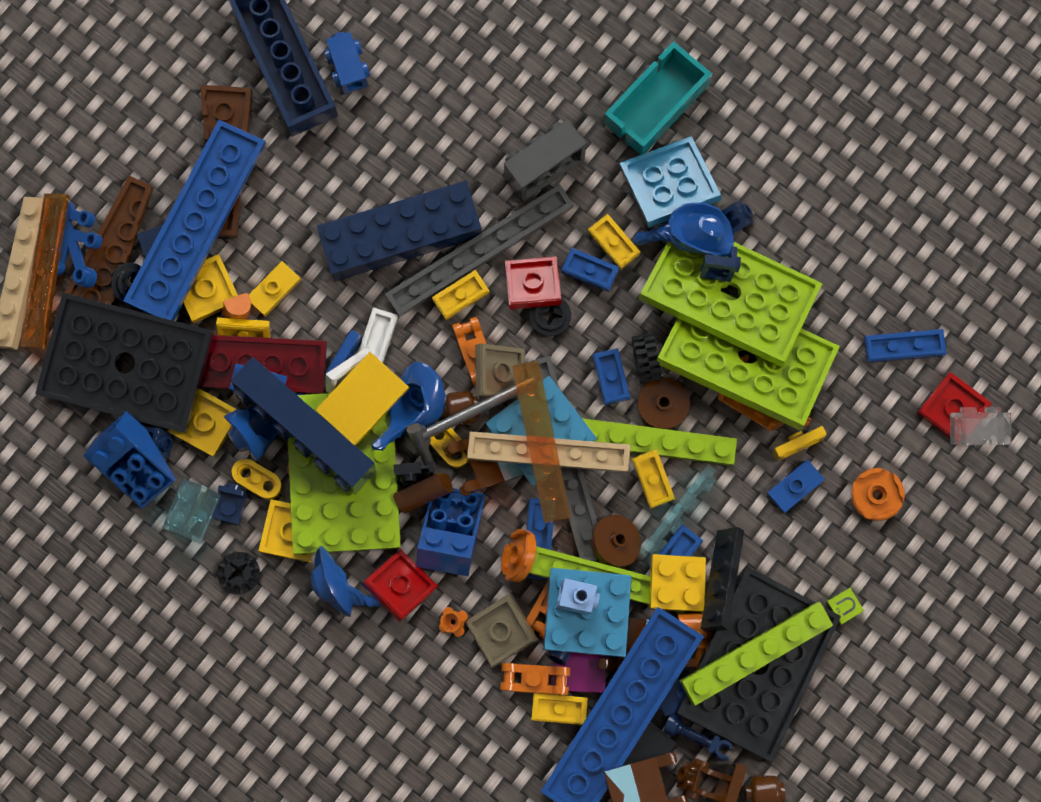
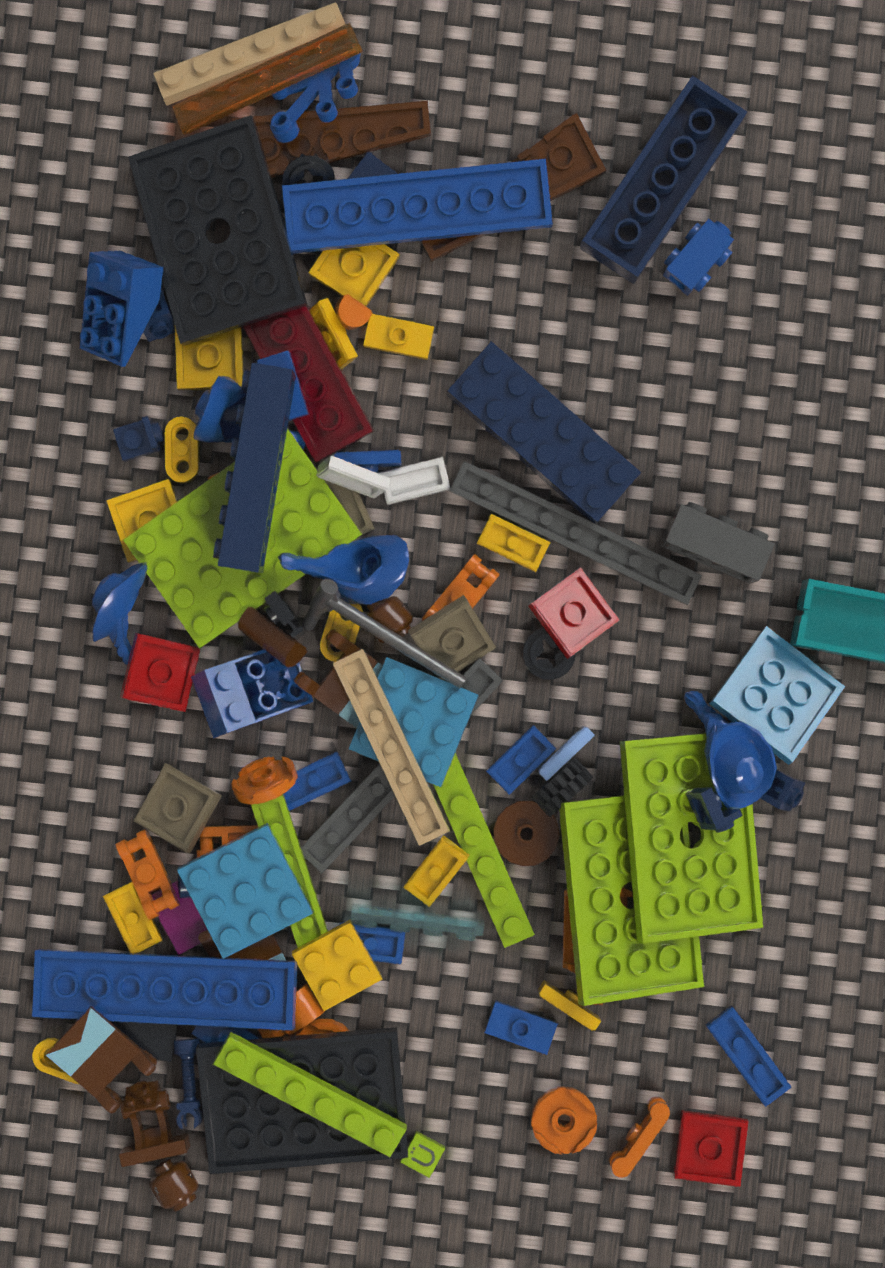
camera: 60 degrees right, 10 degrees up
clear light blue brick [162,479,221,544] -> none
black gear [217,551,260,594] -> none
yellow tile [316,352,409,446] -> none
orange plate [439,607,468,637] -> none
clear orange tile [512,360,571,524] -> none
light blue brick [556,578,600,615] -> none
blue plate [561,247,619,292] -> none
yellow plate [587,214,641,271] -> none
reddish brown plate [590,515,641,568] -> none
black plate [700,527,745,633] -> none
clear brick [950,407,1011,445] -> none
none -> light blue tile [538,726,595,781]
none -> orange plate [609,1097,670,1178]

